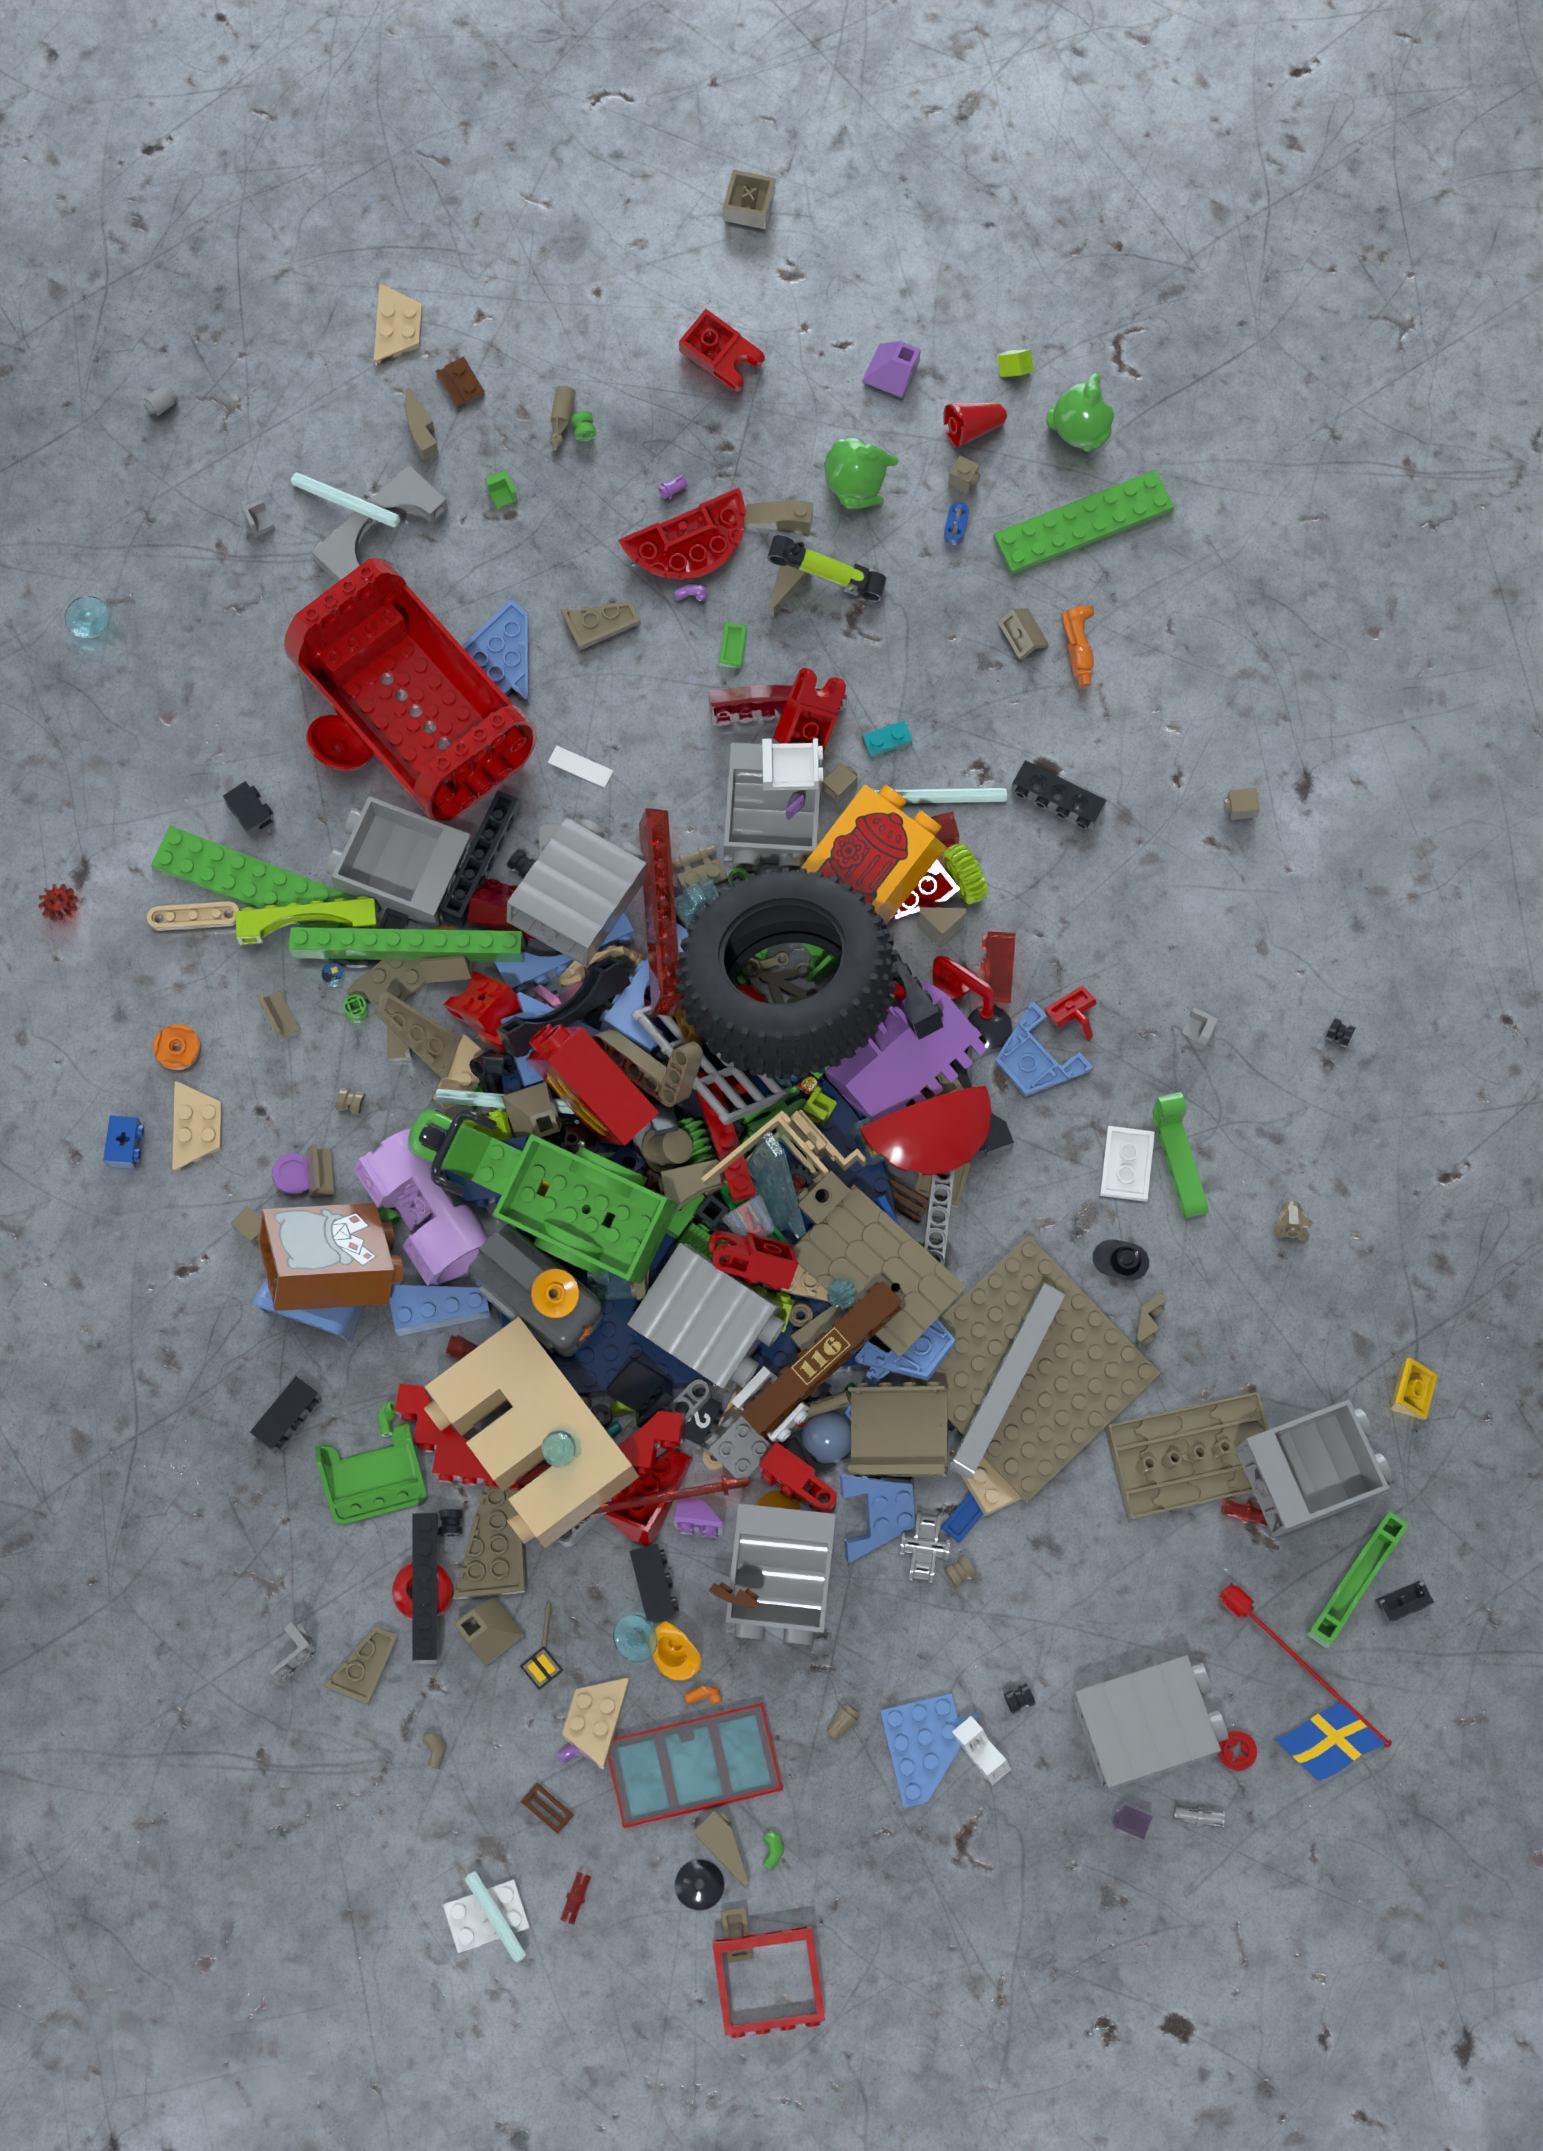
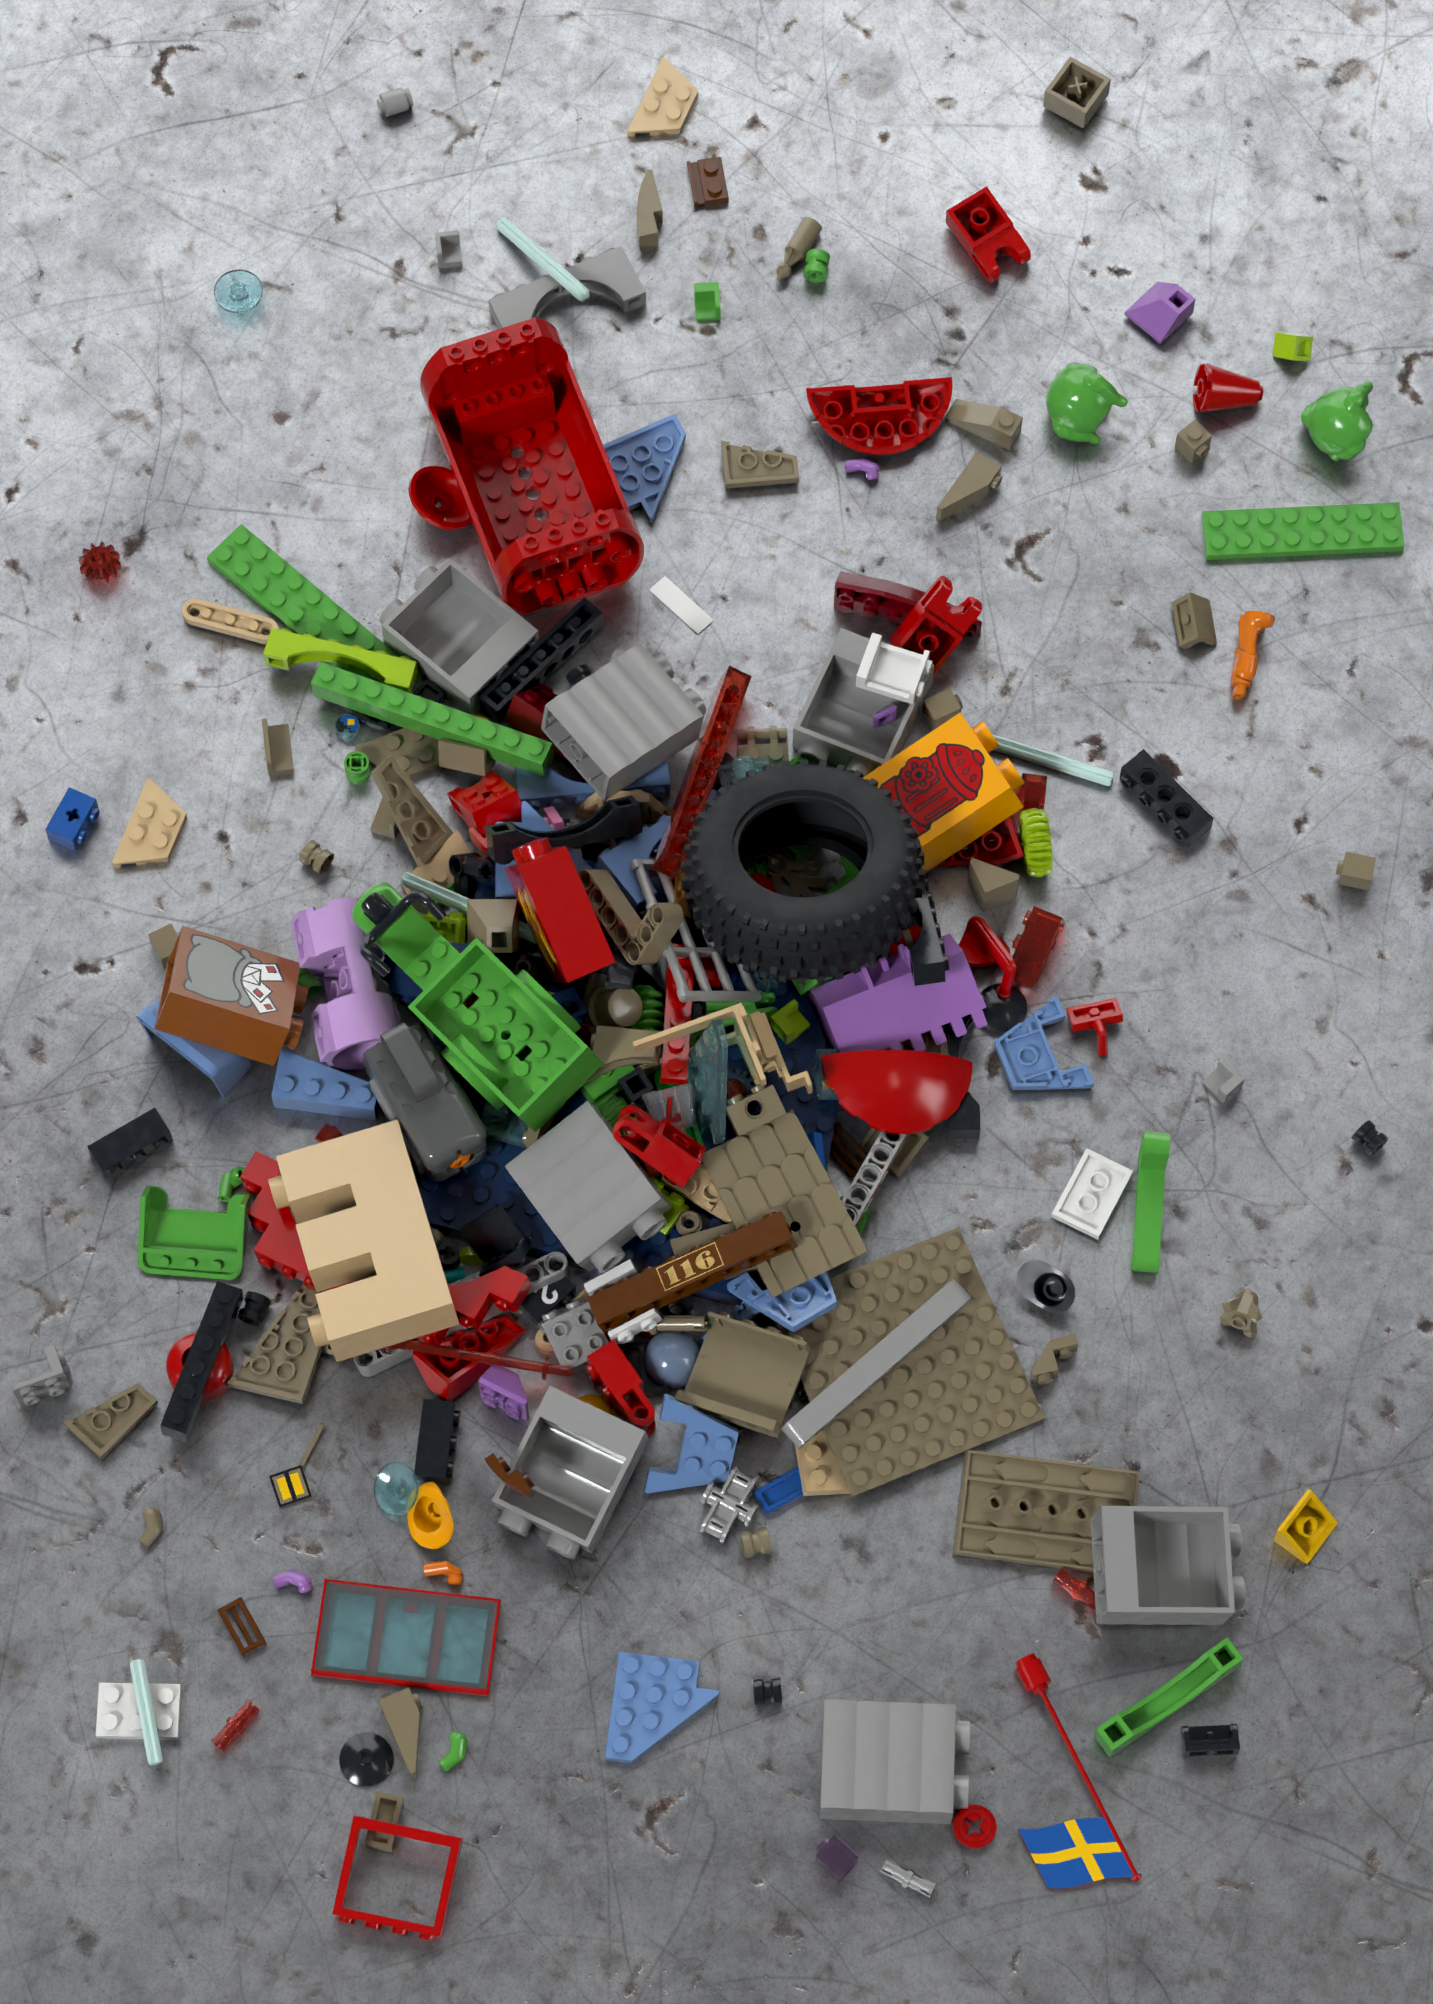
camera: 20 degrees right, 5 degrees down
orange plate [153,1024,200,1070] -> none
black brick [223,781,274,838] -> none
medium lavender piece [272,1153,309,1195] -> none
dark tan panel [306,1144,334,1197] -> none
dark tan slope [454,1597,524,1666] -> none
light orange dish [531,1269,579,1318] -> none
clear light blue hair [542,1429,581,1468] -> none
tan wing [562,1678,630,1769] -> none
medium lavender pin [658,474,688,499] -> none
bright green tile [719,622,747,669] -> none
piece [767,535,887,602] -> none
sticker [797,1072,823,1095] -> none
dark tan cone [826,1703,861,1740] -> none
clear light blue gear [827,1278,856,1310] -> none
teal plate [862,720,913,758] -> none
blue beam [944,502,969,545] -> none
white brick [952,1716,1011,1786] -> none

